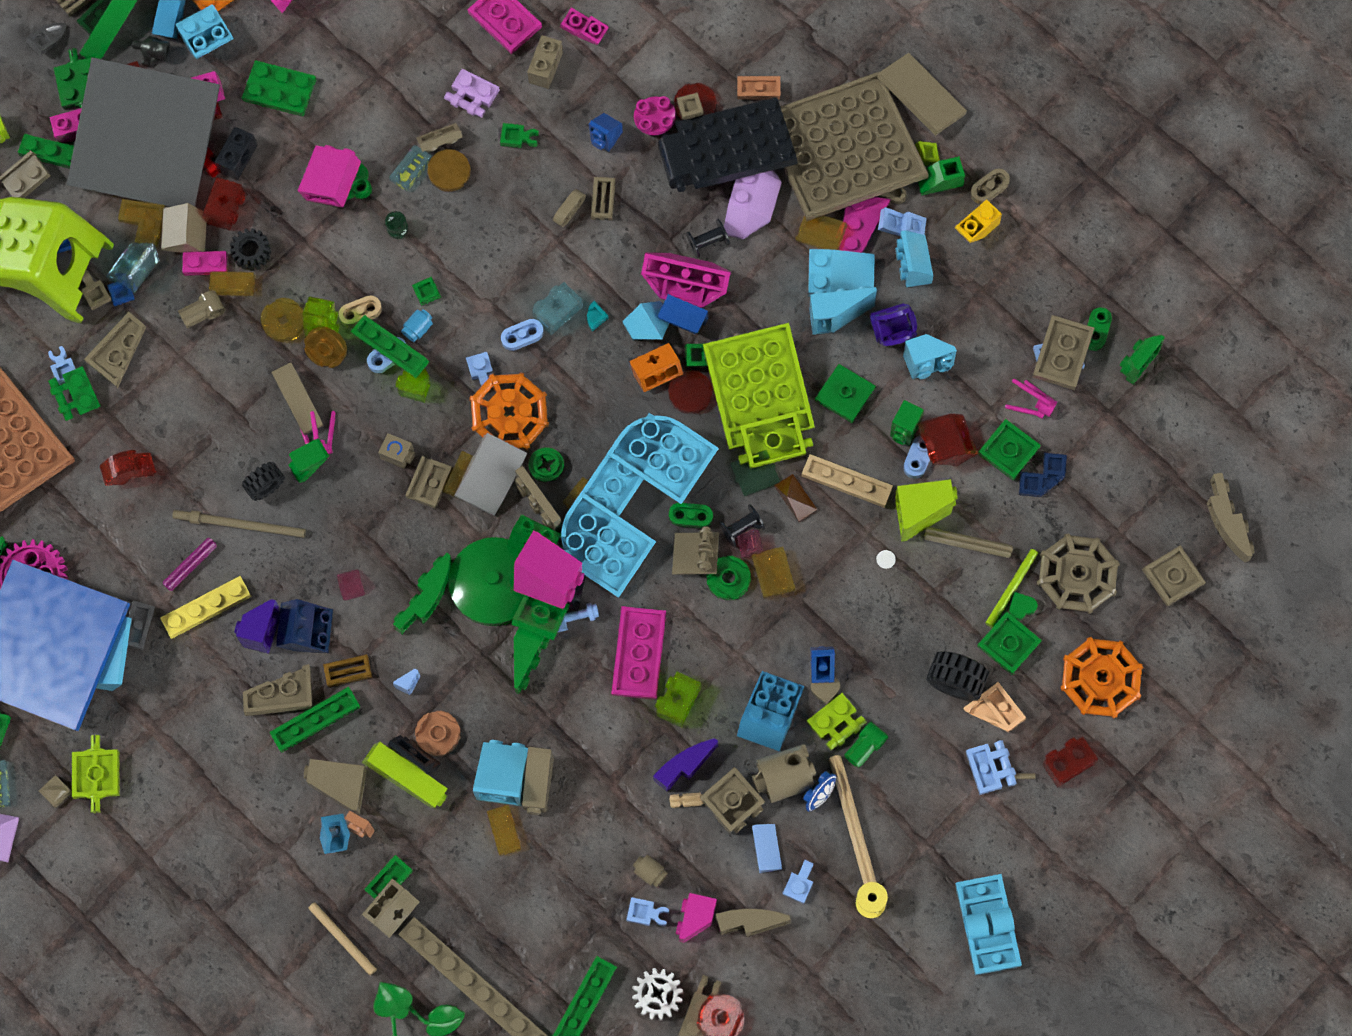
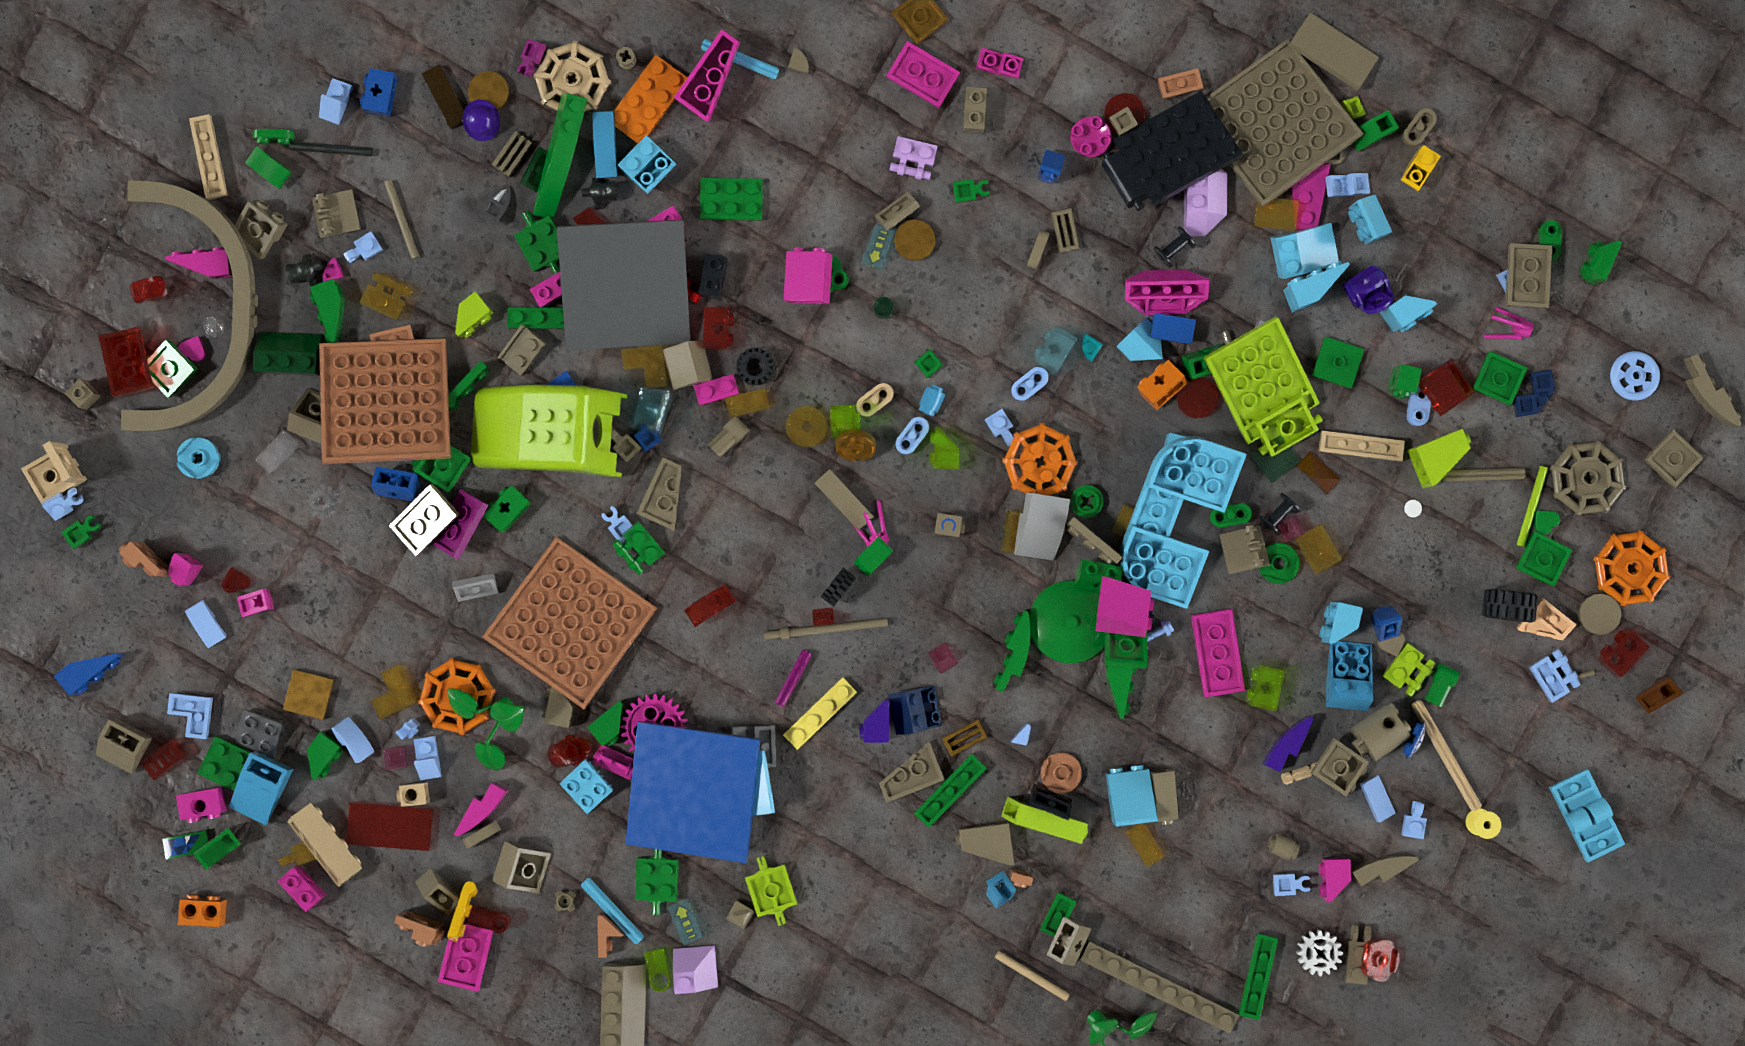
camera: 15 degrees left, 15 degrees up
green plate [351,315,429,379] -> none
dark tan plate [405,456,452,509] -> none
none -> clear red slope [812,608,834,626]
none -> medium azure slope [1319,602,1363,644]
none -> dark tan tile [1578,594,1621,635]
none -> light blue plate [1610,351,1660,401]
none -> reddish brown slope [1635,676,1683,714]

